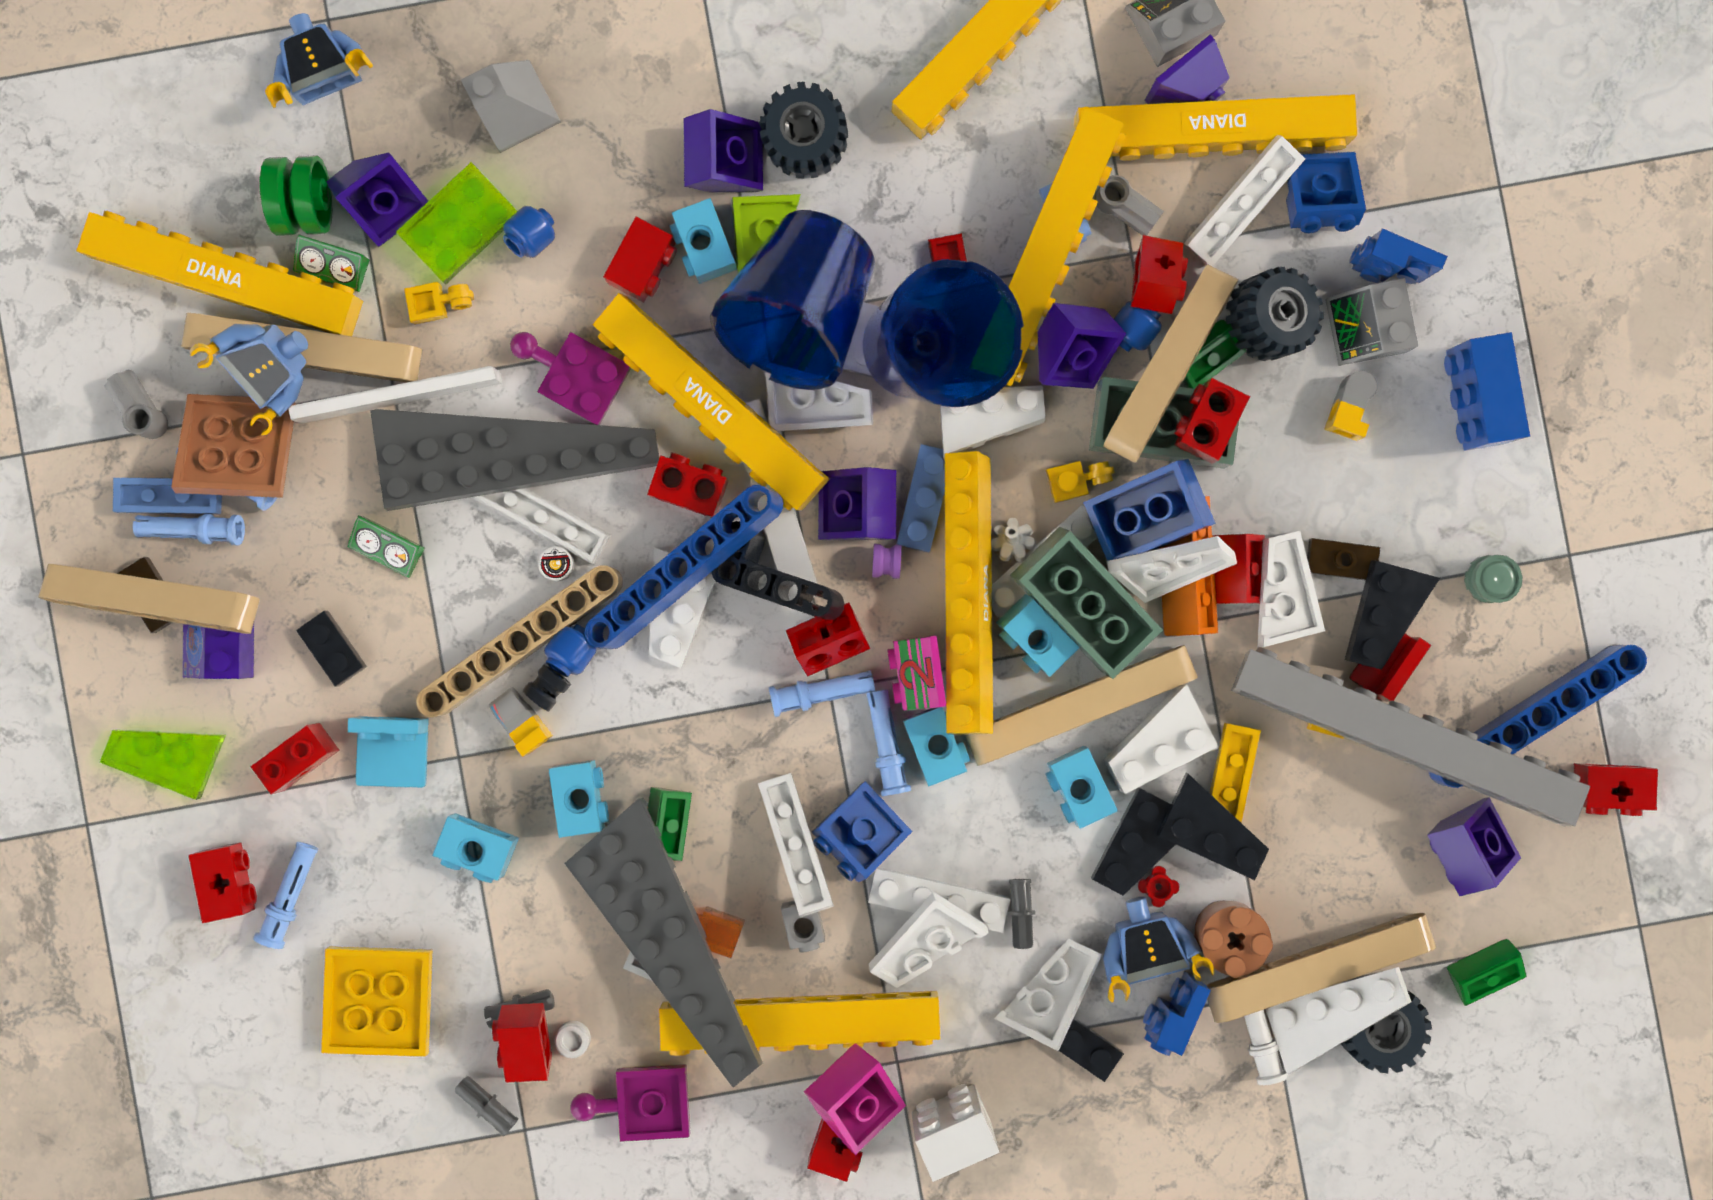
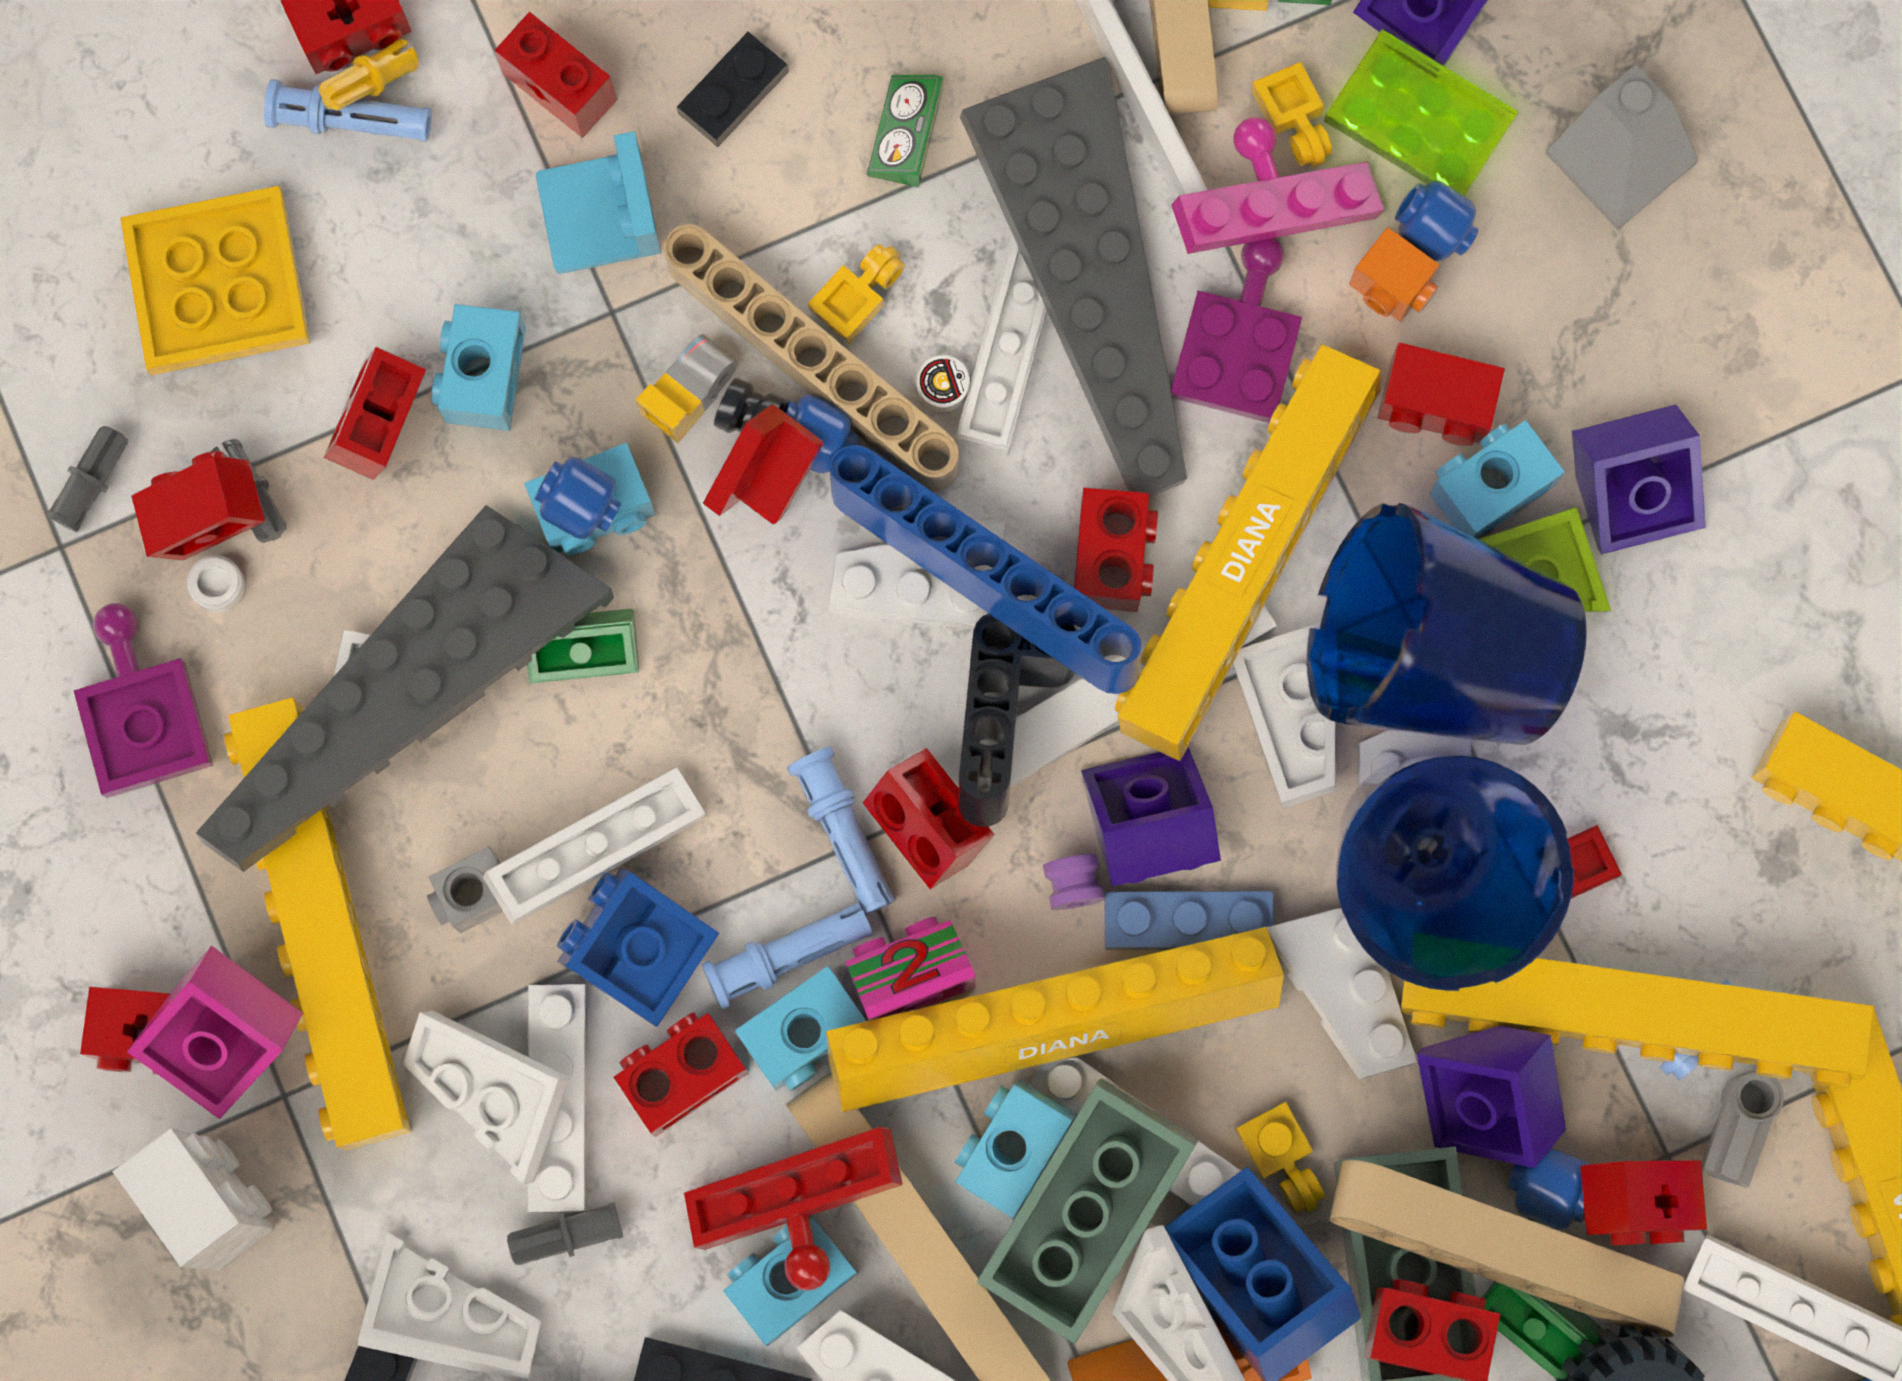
camera: 80 degrees right, 10 degrees down
clear orange brick [697,906,745,958] -> none
black wheel [759,82,848,179] -> none
white plant [991,518,1036,562] -> none
none -> yellow axle [318,39,419,110]
none -> red brick [323,347,427,480]
none -> blue head [534,457,621,539]
none -> red brick [613,1012,749,1137]
none -> red plate [684,1126,903,1291]
none -> red panel [703,404,823,524]
none -> yellow plate [807,244,905,344]
none -> dark pink plate [1171,117,1384,254]
none -> orange brick [1349,227,1440,322]

